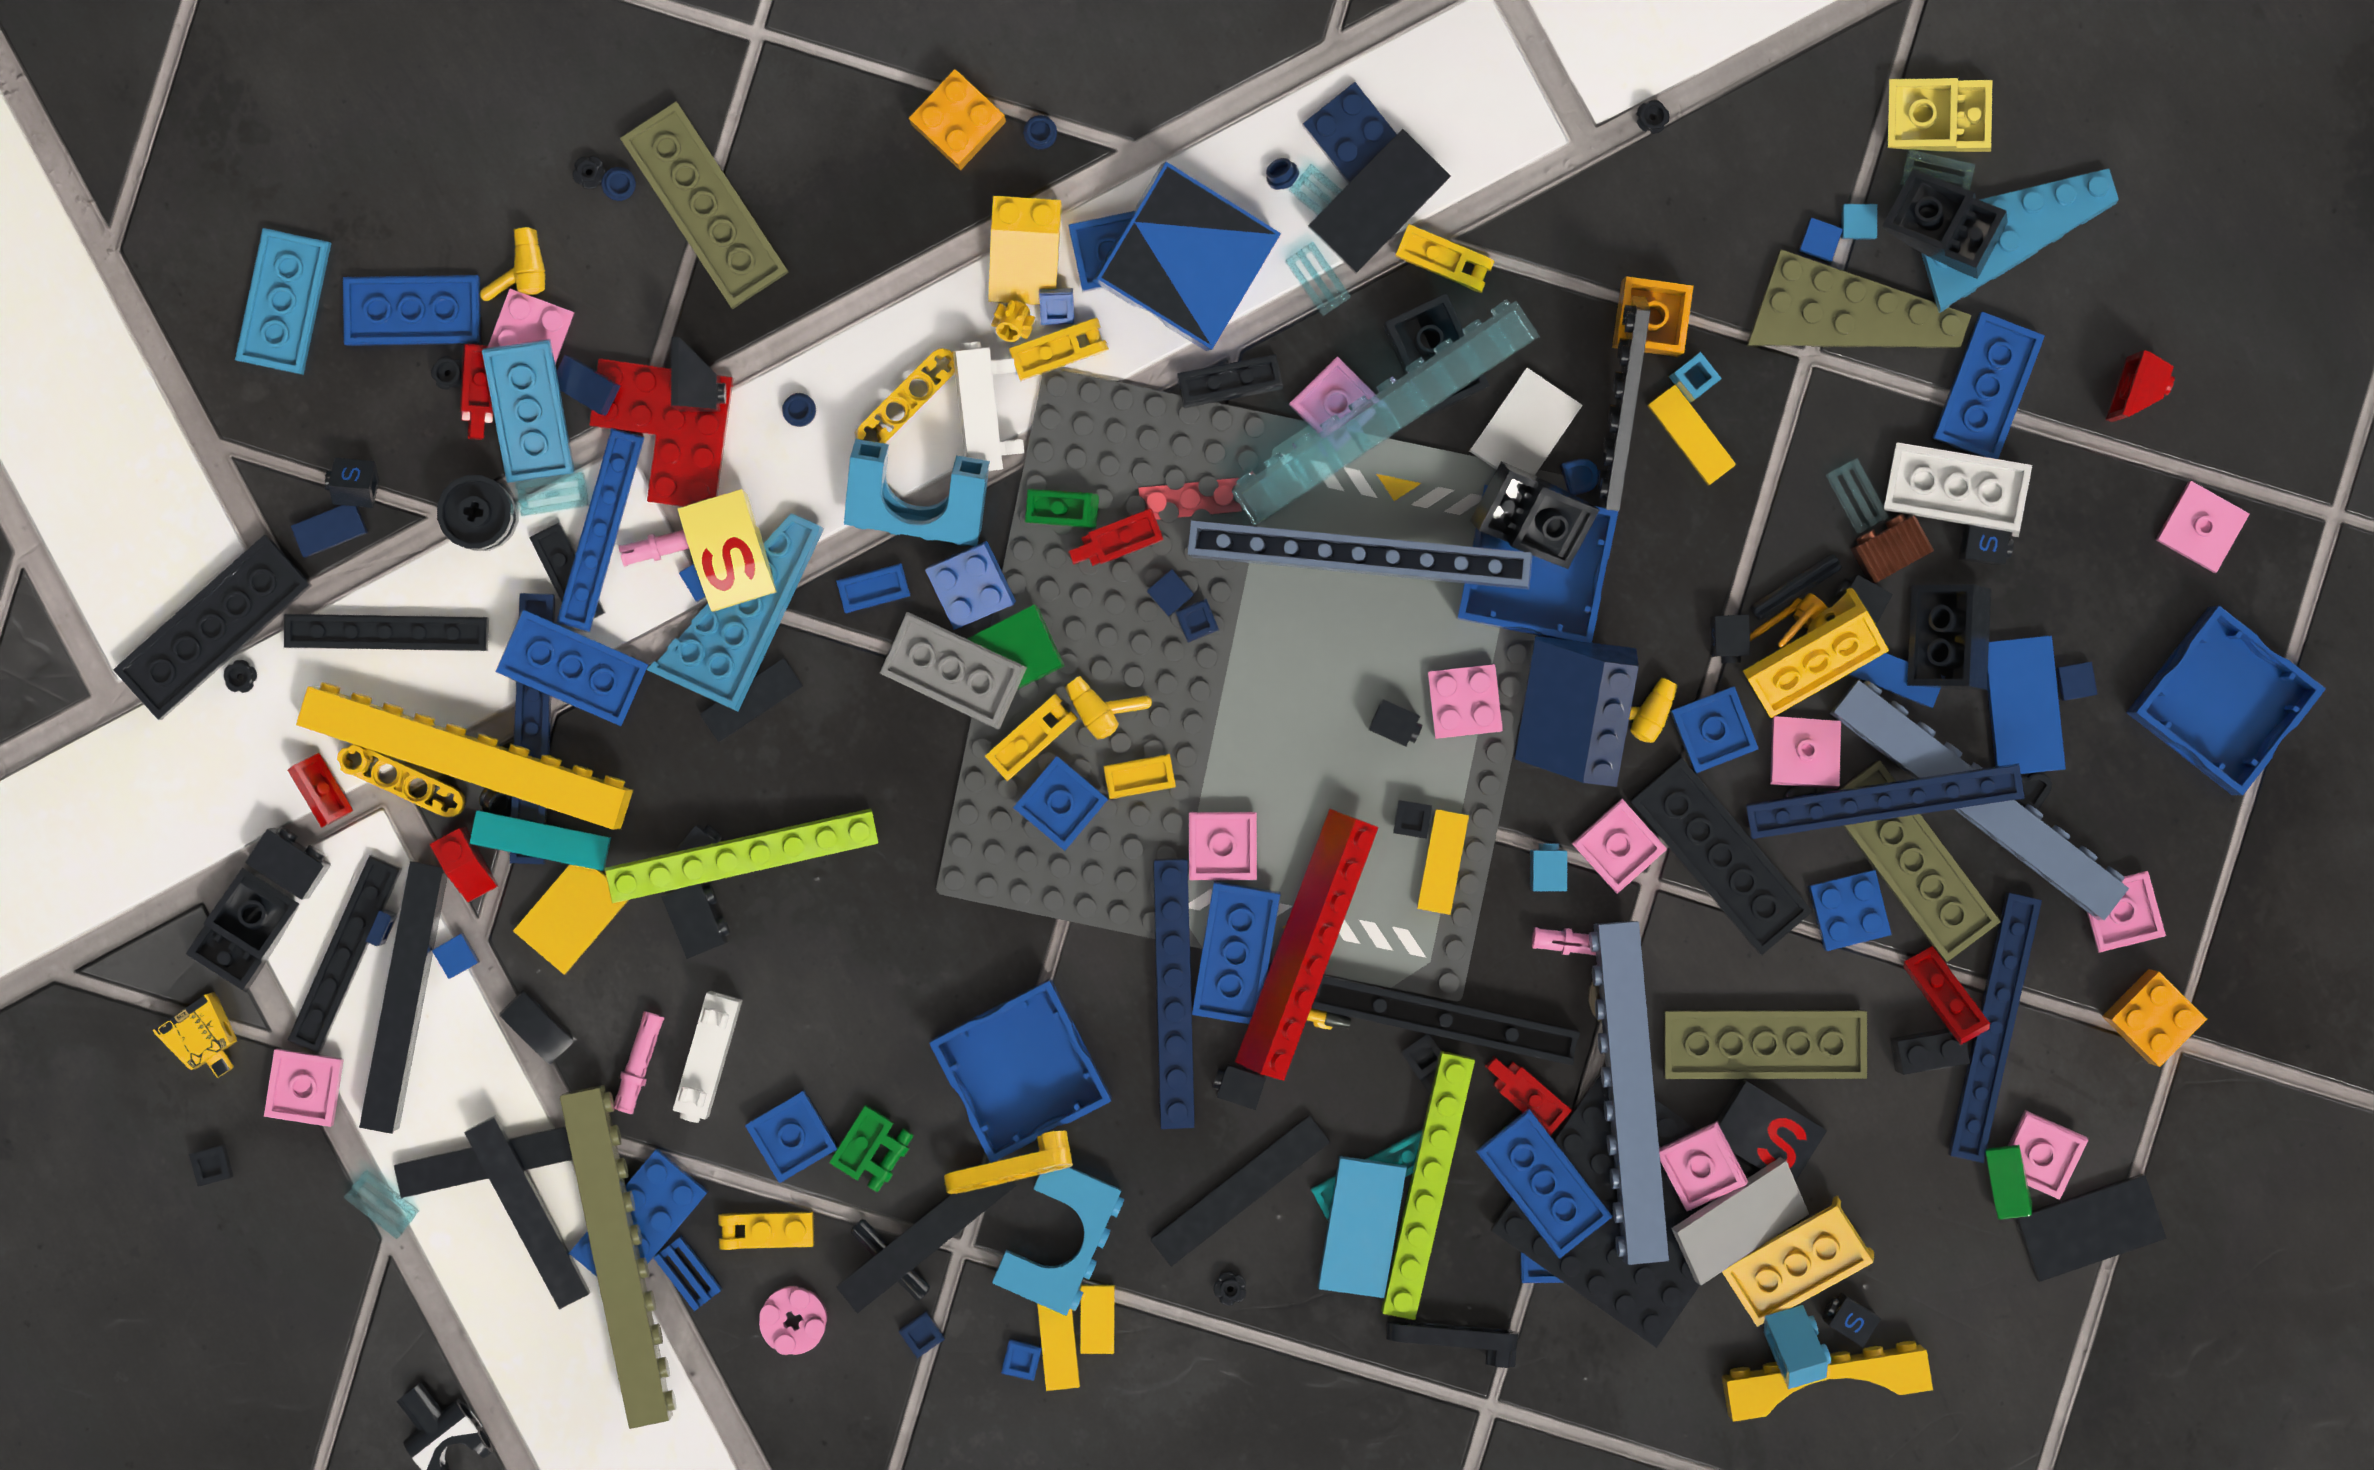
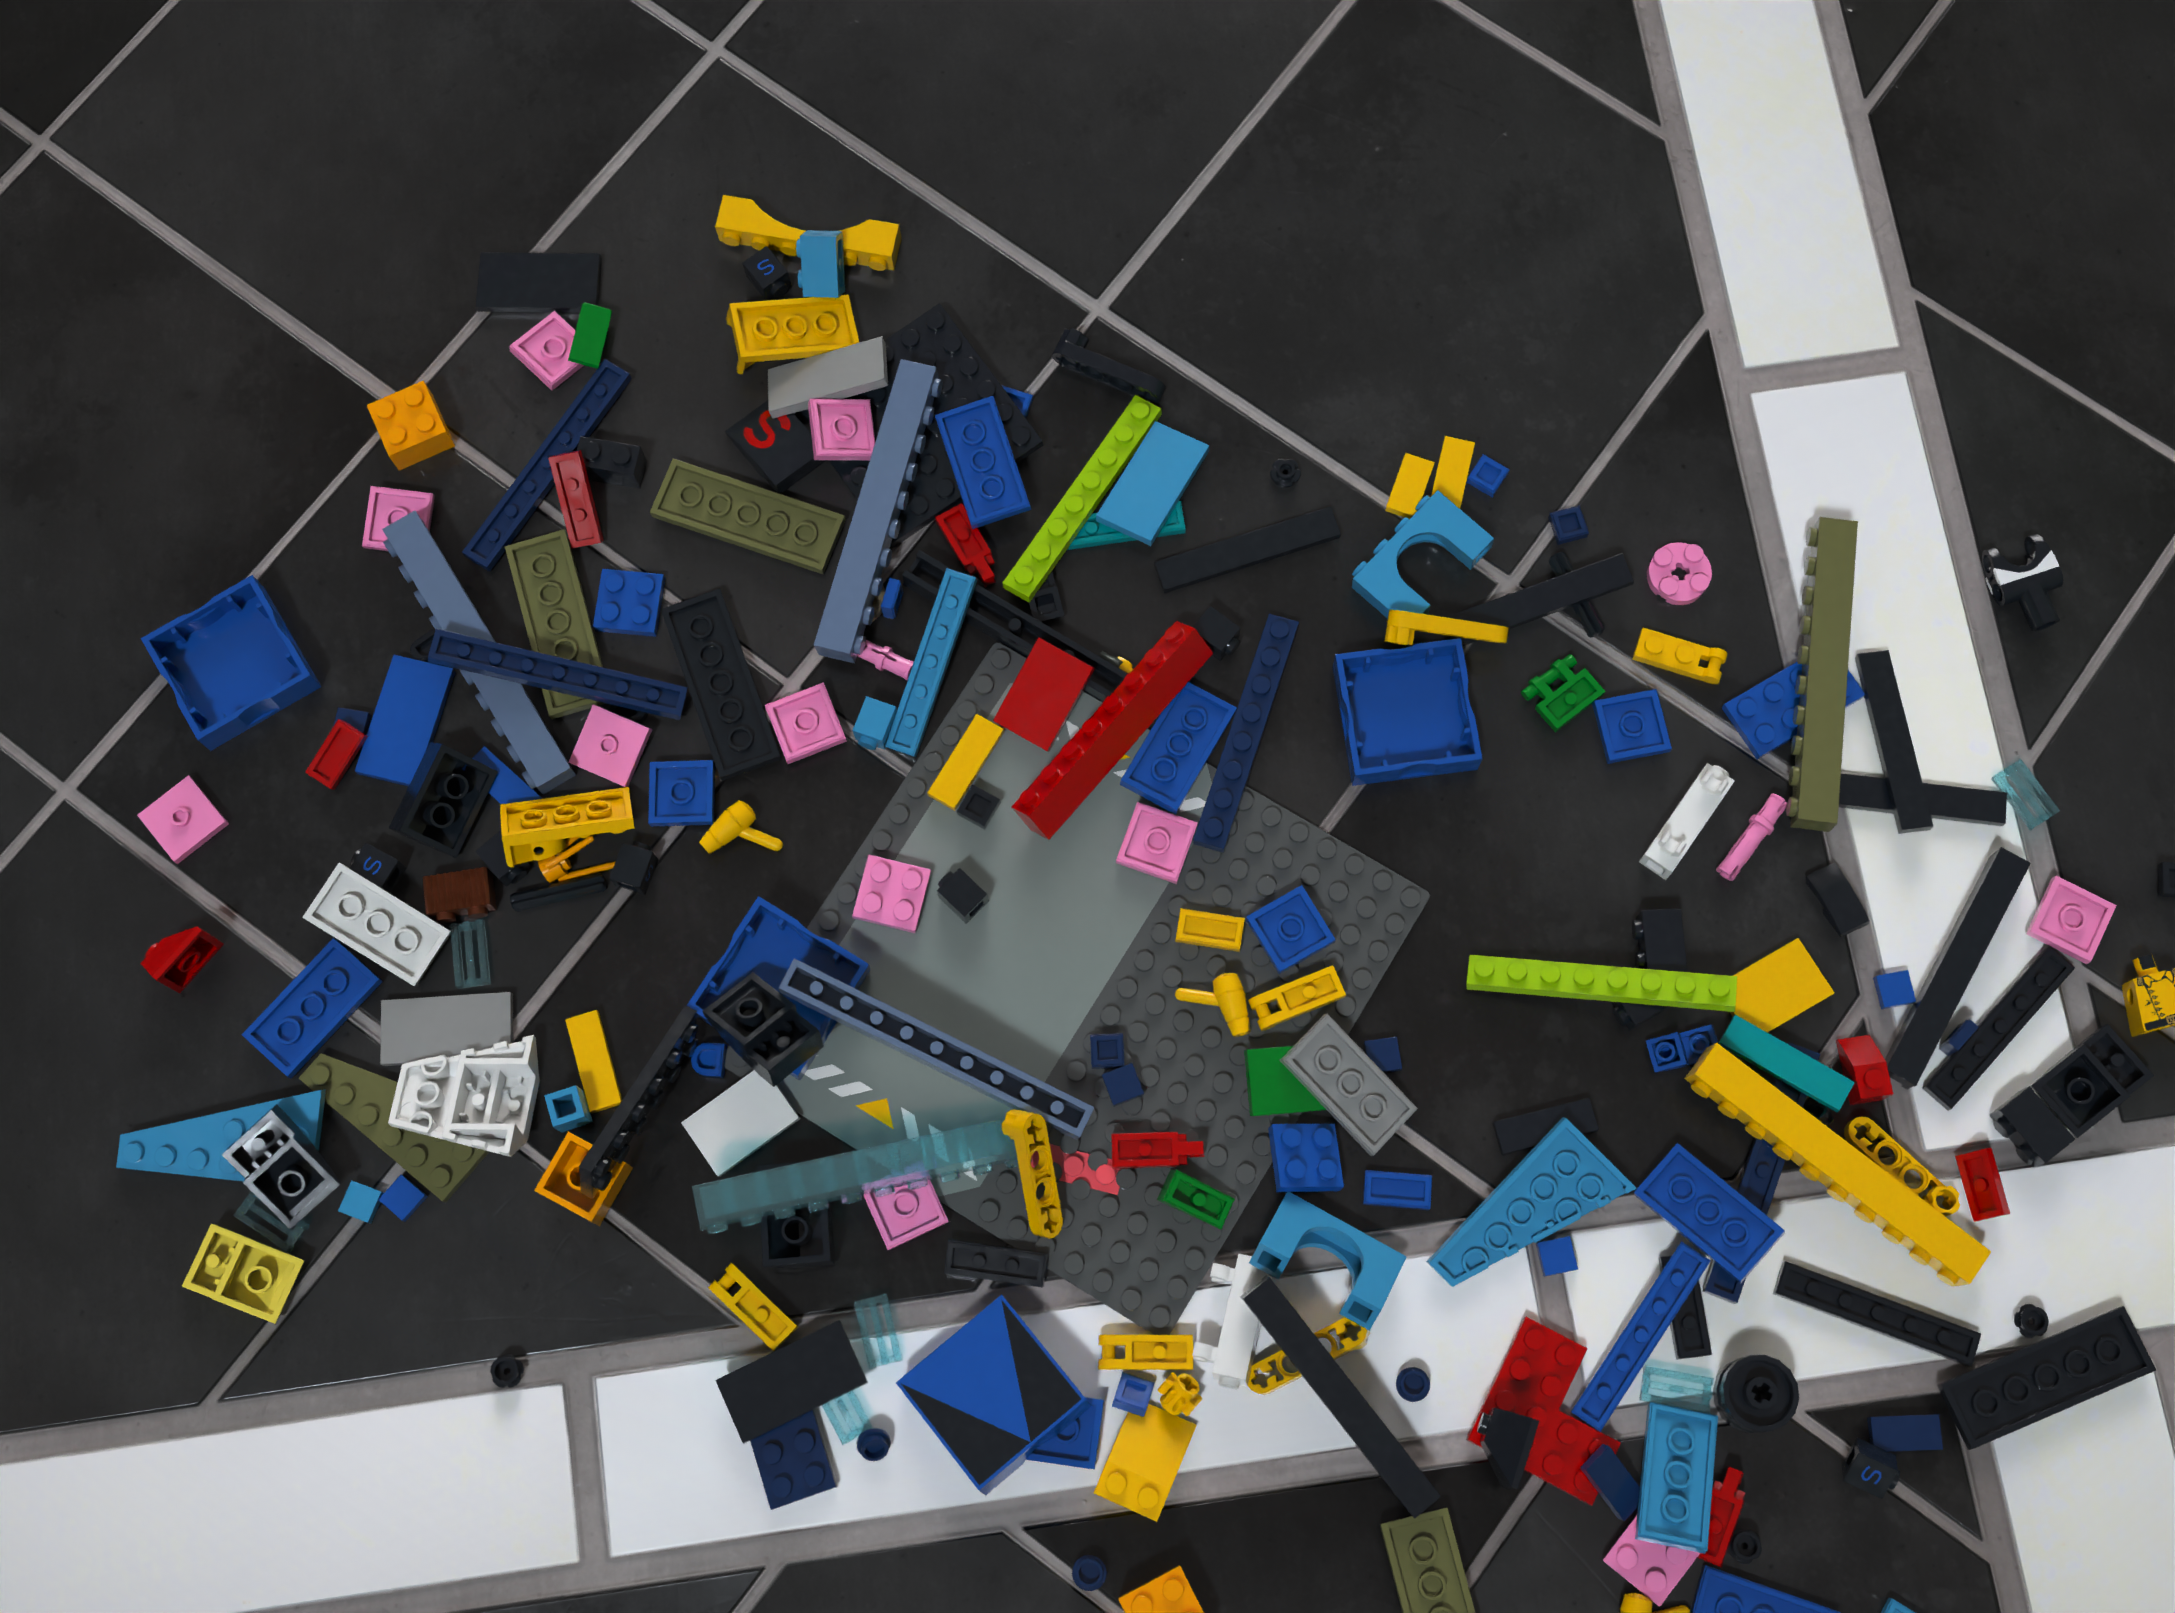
camera: 155 degrees left, 15 degrees down
bright pink pin [619,530,689,567] -> none
blue tile [654,1236,722,1311] -> none
light yellow slope [678,489,777,612] -> none
dark blue slope [1515,636,1639,787] -> none
none -> red tile [305,719,368,790]
none -> light grey tile [380,992,513,1066]
none -> white wedge [388,1035,540,1157]
none -> blue tile [881,578,904,619]
none -> dark azure tile [885,568,978,757]
none -> red tile [993,637,1095,752]
none -> yellow beam [1002,1109,1063,1239]
none -> black tile [1240,1275,1441,1519]
none -> dark blue tile [1364,1037,1402,1073]
none -> blue slope [1646,1024,1718,1073]

